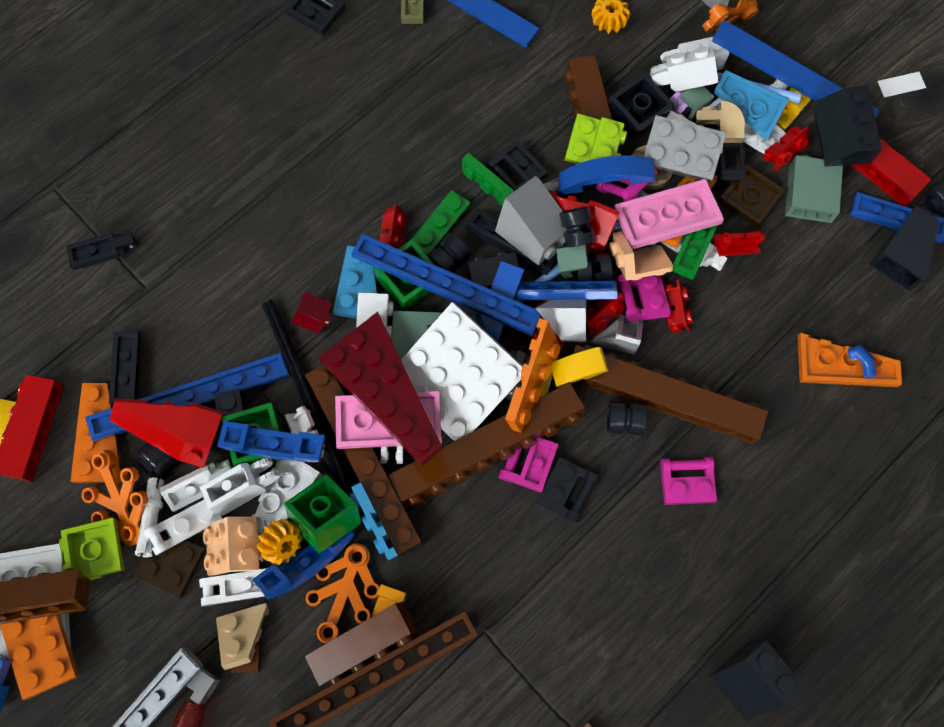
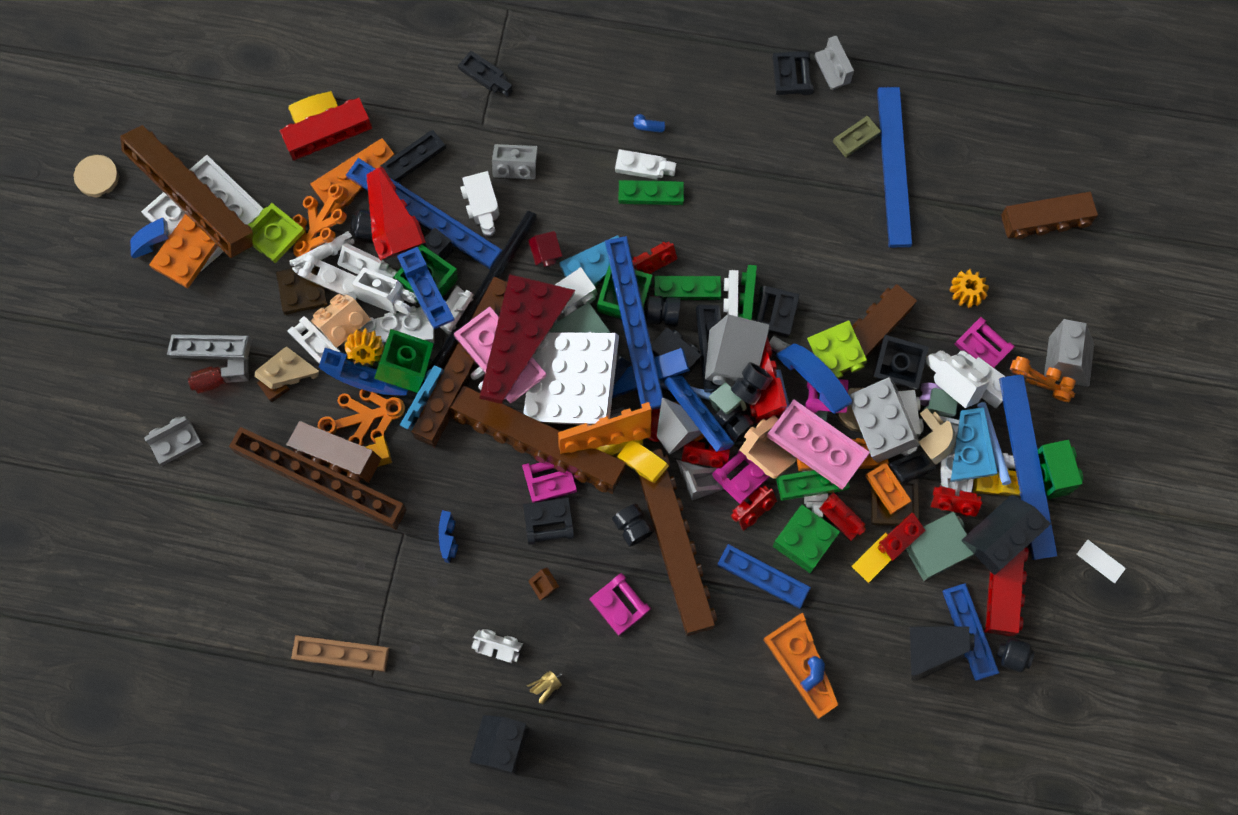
camera: 55 degrees right, 0 degrees up
none -> blue slope [439,510,458,563]
none -> white hinge [460,171,499,237]
none -> white hinge [472,629,523,663]
none -> light grey bracket [492,144,538,179]
none -> pearl gold piece [527,671,562,705]
none -> reddish brown plate [528,567,559,601]
none -> white hinge [615,150,676,179]
none -> green plate [618,180,684,205]
none -> blue arm [633,114,665,132]
none -> blue tile [717,544,811,609]
none -> white plate [723,270,738,317]
none -> green brick [772,504,840,573]
none -> yellow slope [852,533,891,583]
none -> orange plate [866,463,911,514]
none -> red hinge [877,513,926,561]
none -> dark pink plate [954,317,1015,368]
none -> green brick [1038,440,1083,499]

